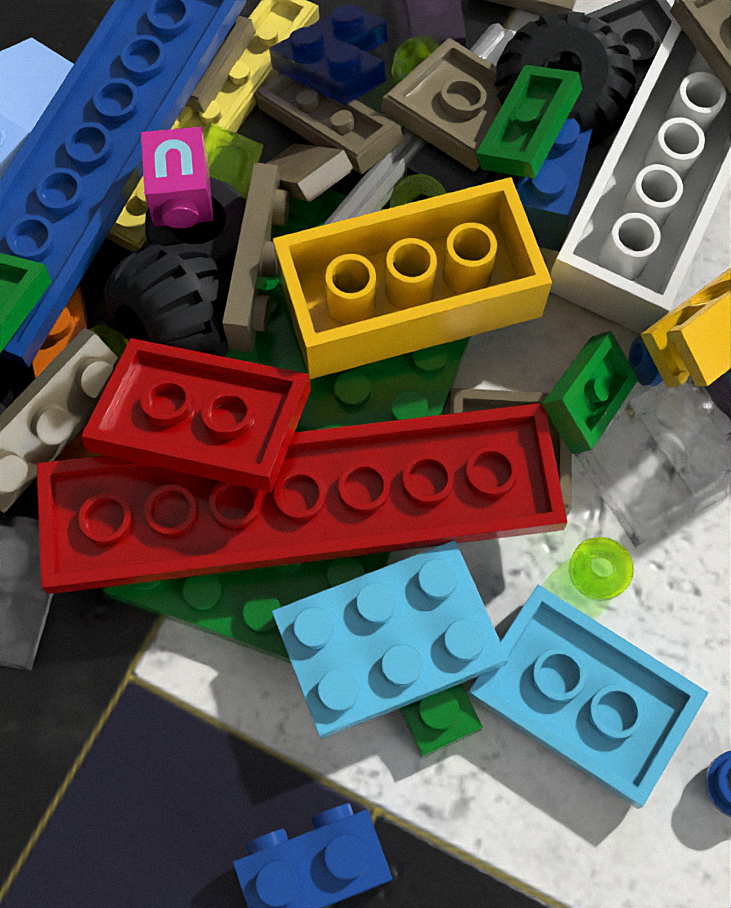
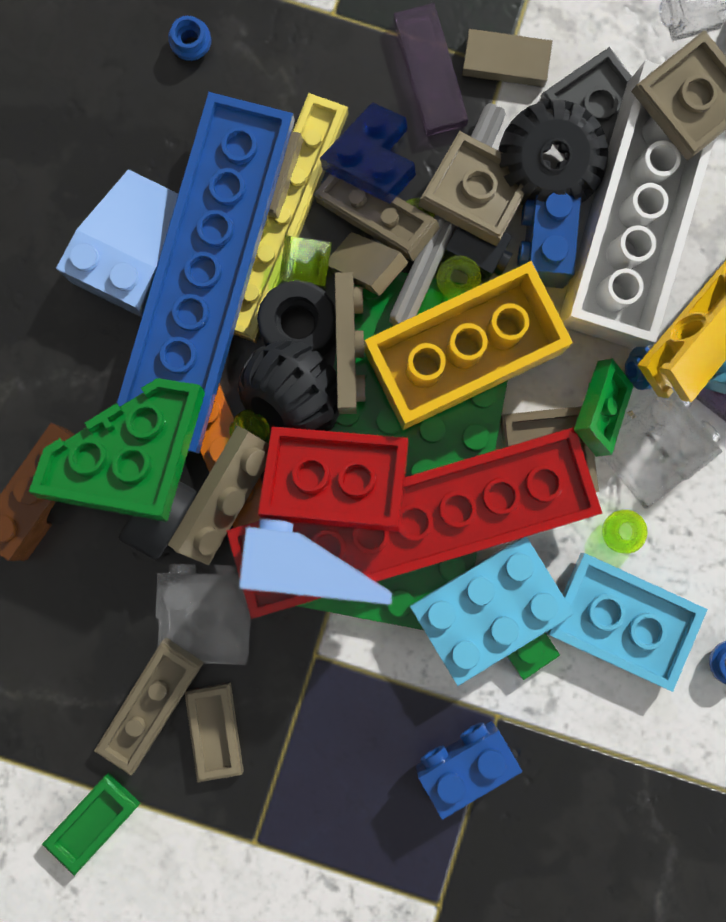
camera: 10 degrees left, 15 degrees up
dark pink brick [141,127,213,228] -> none
clear neon green plate [391,35,440,83] -> none
green plate [476,65,582,179] -> none
none -> light blue slope [239,519,392,604]

